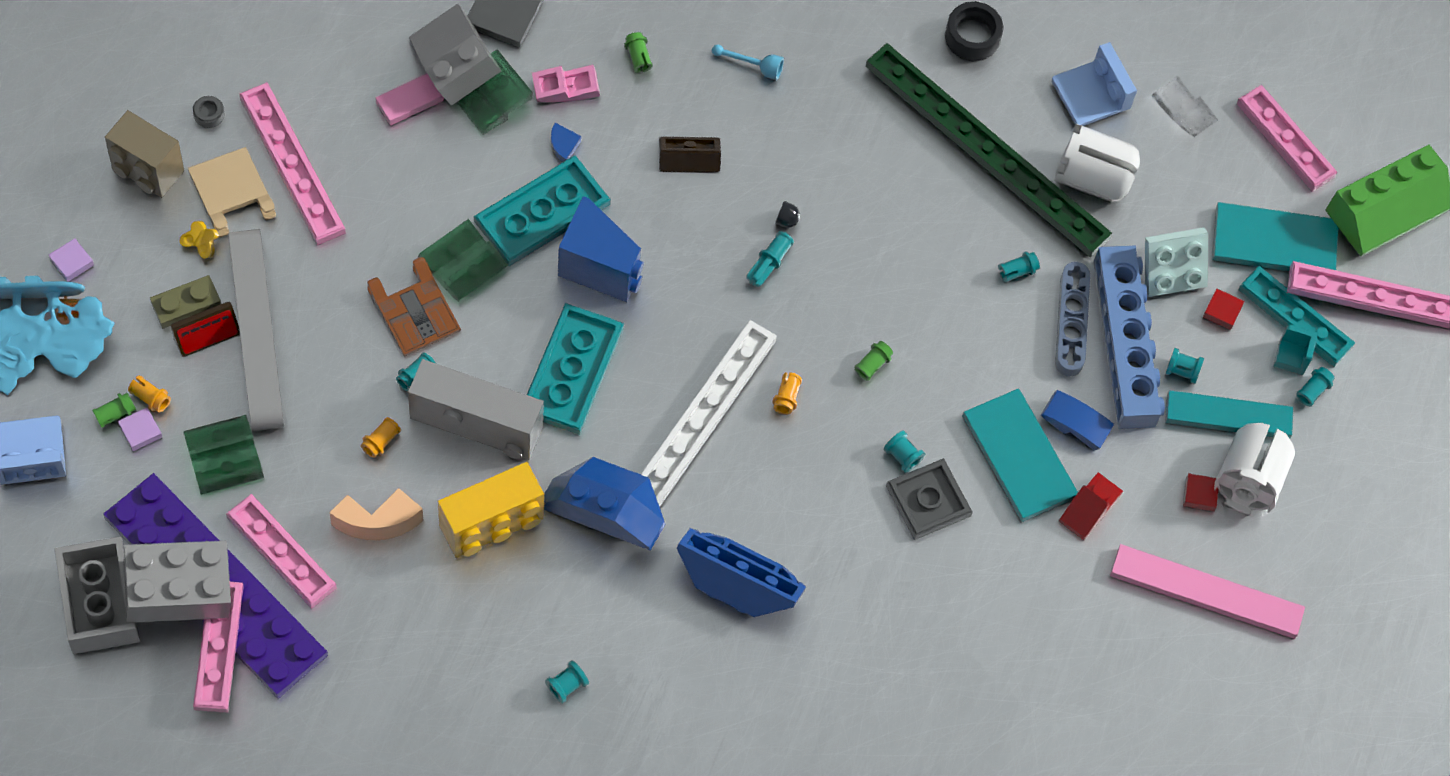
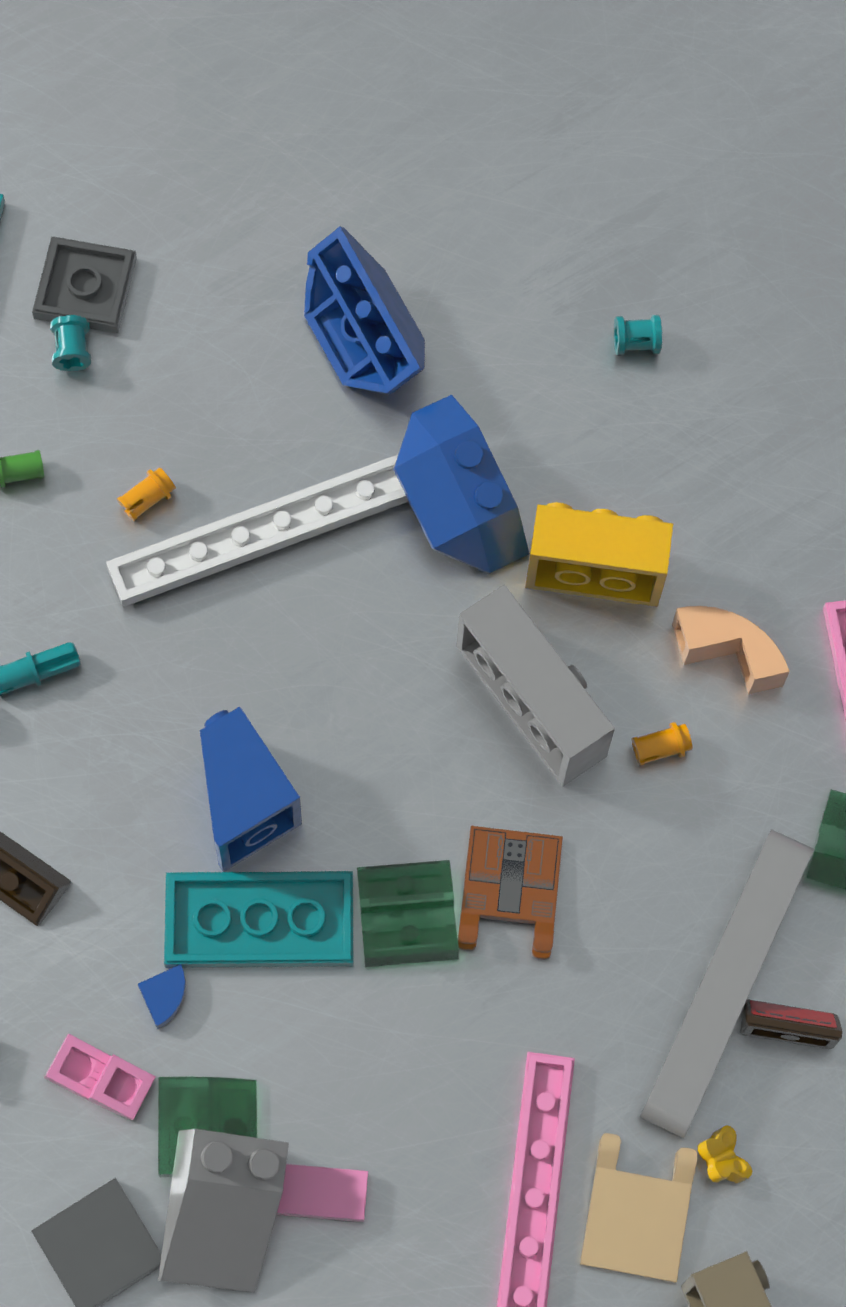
camera: 140 degrees left, 5 degrees up
olive plate [150,275,221,329] -> none
teal pin [396,352,436,392] -> none
teal tile [527,303,624,435] -> none

